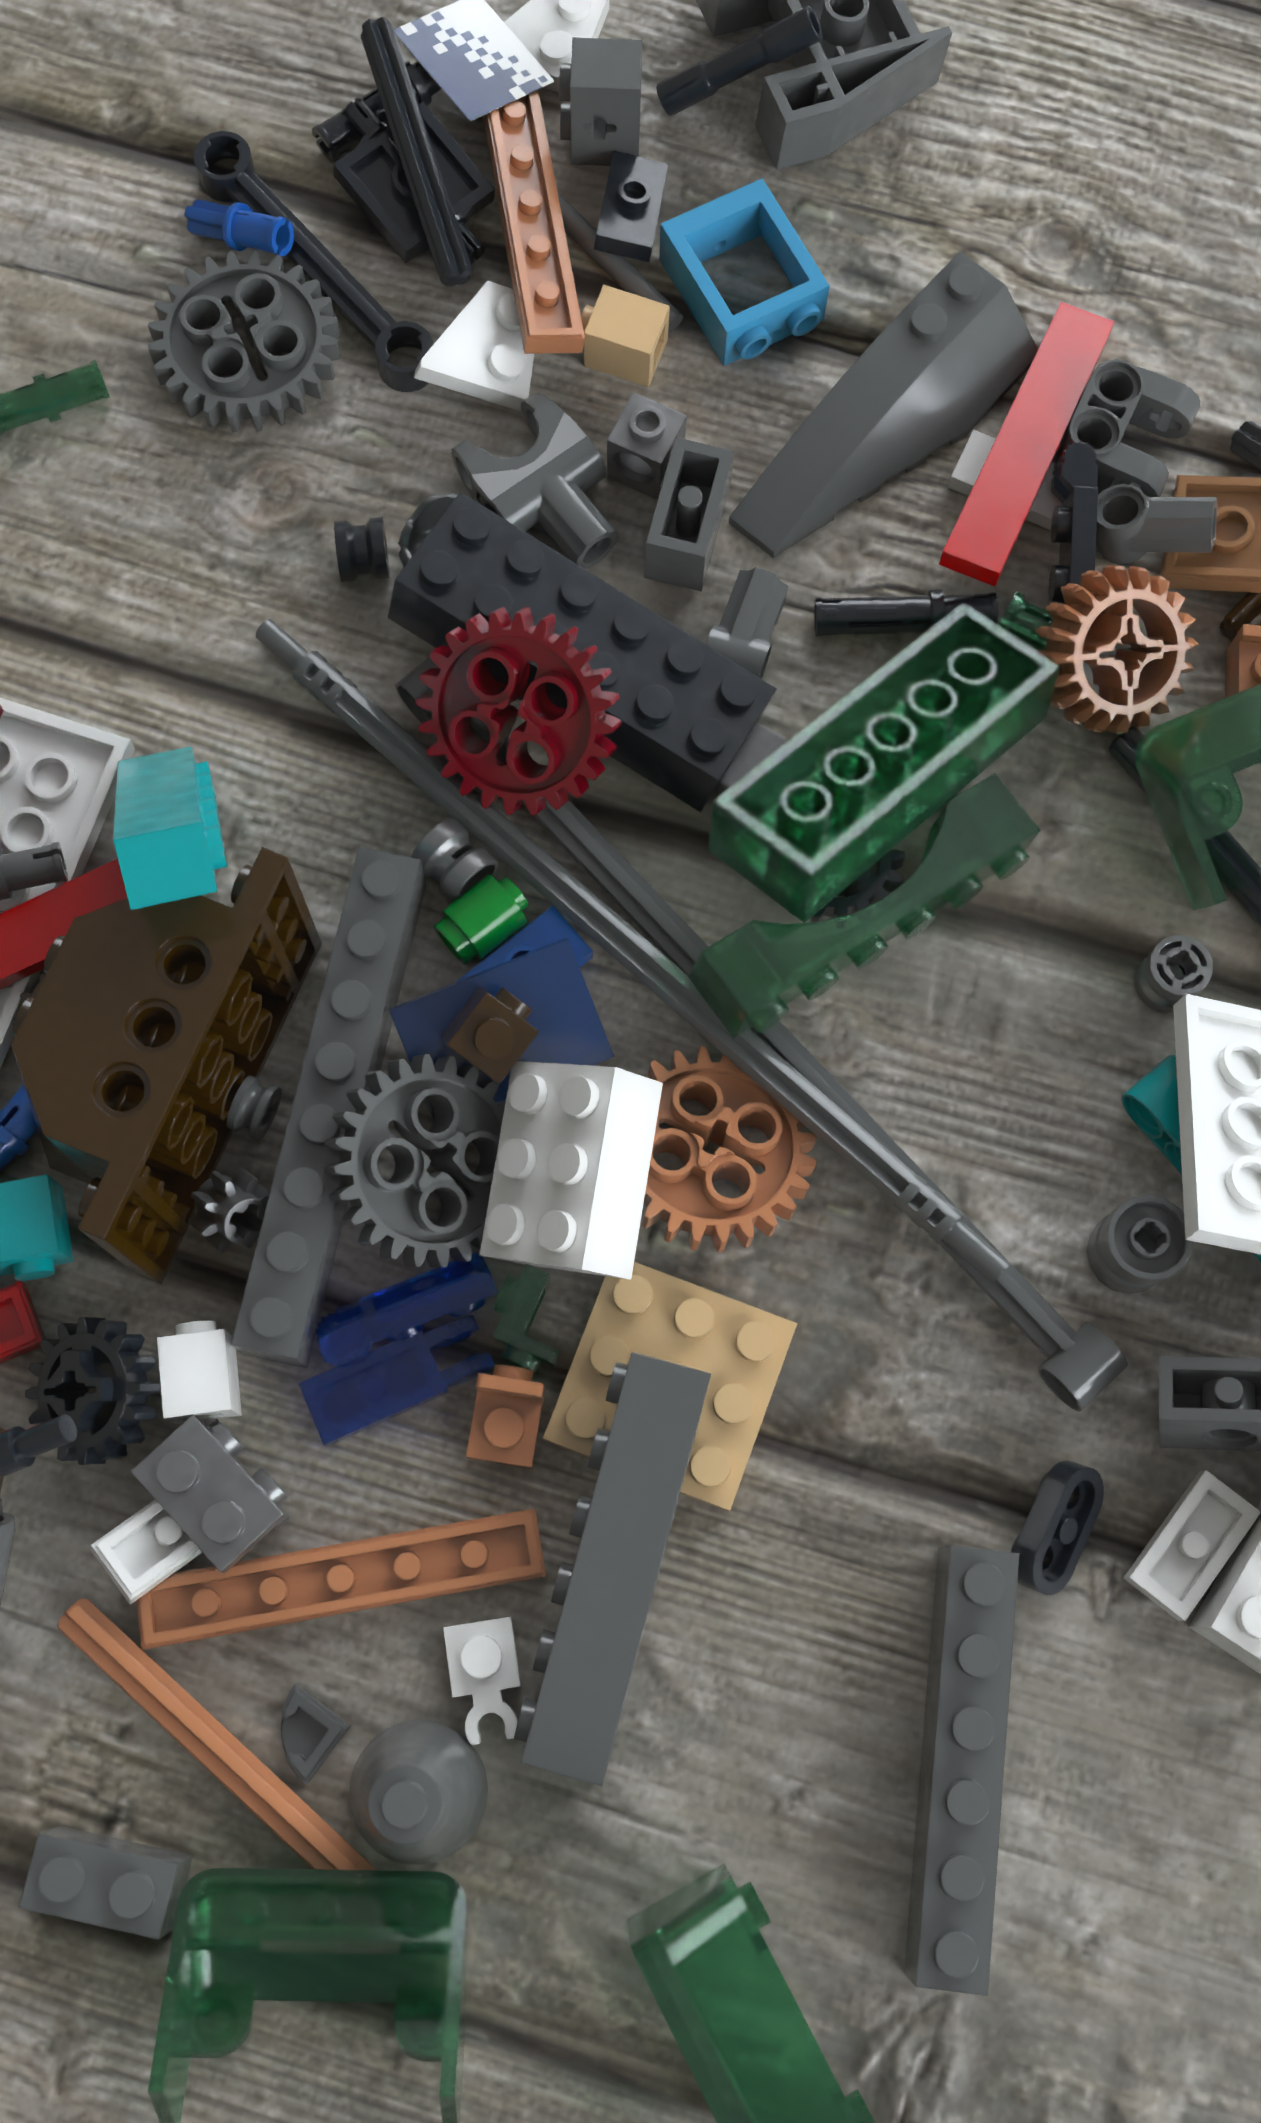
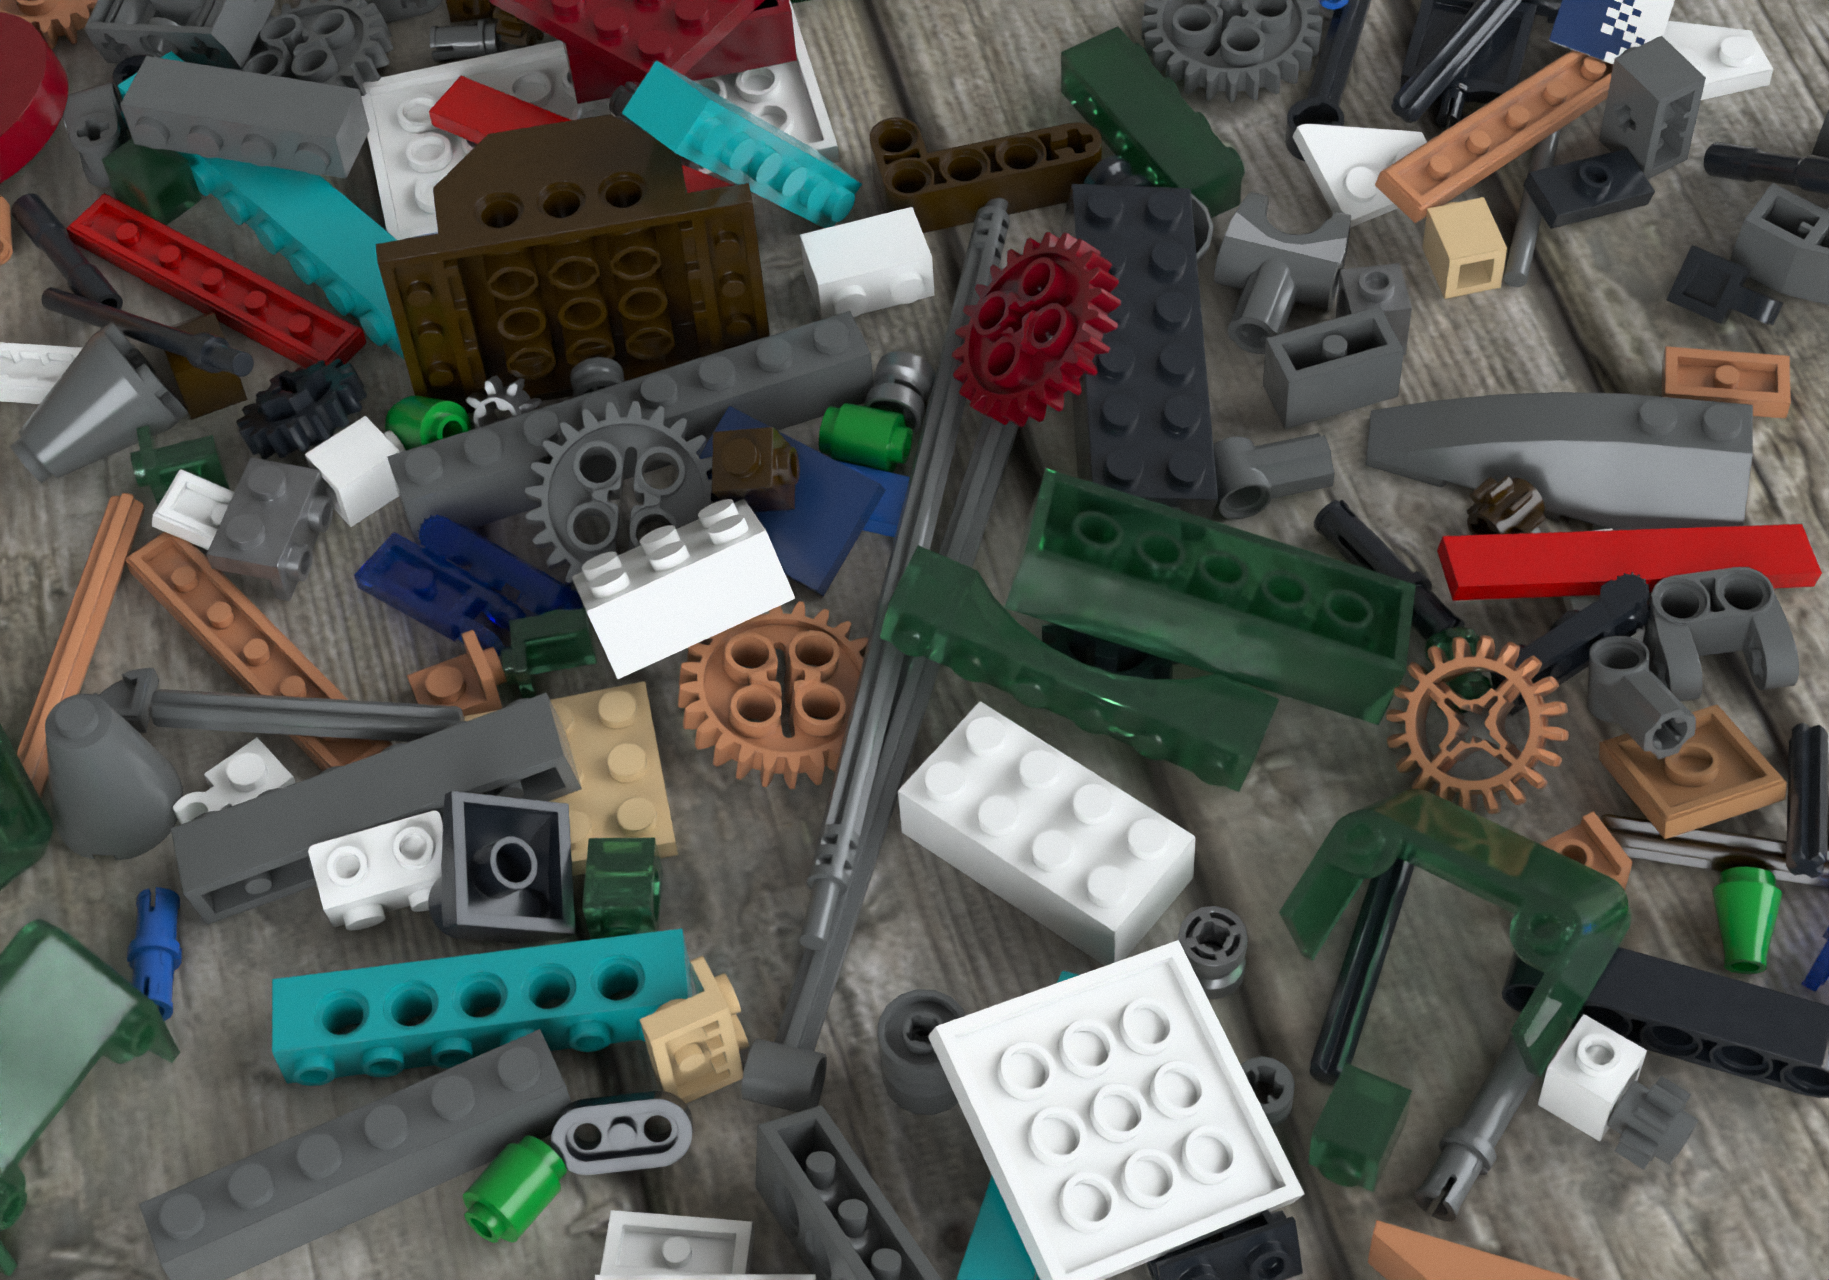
camera: 65 degrees right, 20 degrees down
dark azure window [659,178,830,366] -> none
none -> blue pin [127,887,182,1023]
none -> clear green bracket [130,425,230,505]
none -> dark grey axle [149,689,465,742]
none -> teal brick [272,928,692,1086]
none -> white bracket [308,811,443,931]
none -> green brick [385,395,471,451]
none -> black slope [428,791,575,944]
none -> green brick [463,1135,567,1243]
none -> clear green brick [583,837,663,940]
none -> tan bracket [639,955,749,1104]
none -> white brick [800,207,934,320]
none -> dark brown beam [870,117,1102,233]
none -> white brick [898,701,1195,966]
none -> clear green brick [1061,26,1245,219]
none -> dark brown gear [1466,475,1546,535]
none -> nougat plate [1662,346,1791,419]
none -> black plate [1666,245,1784,325]

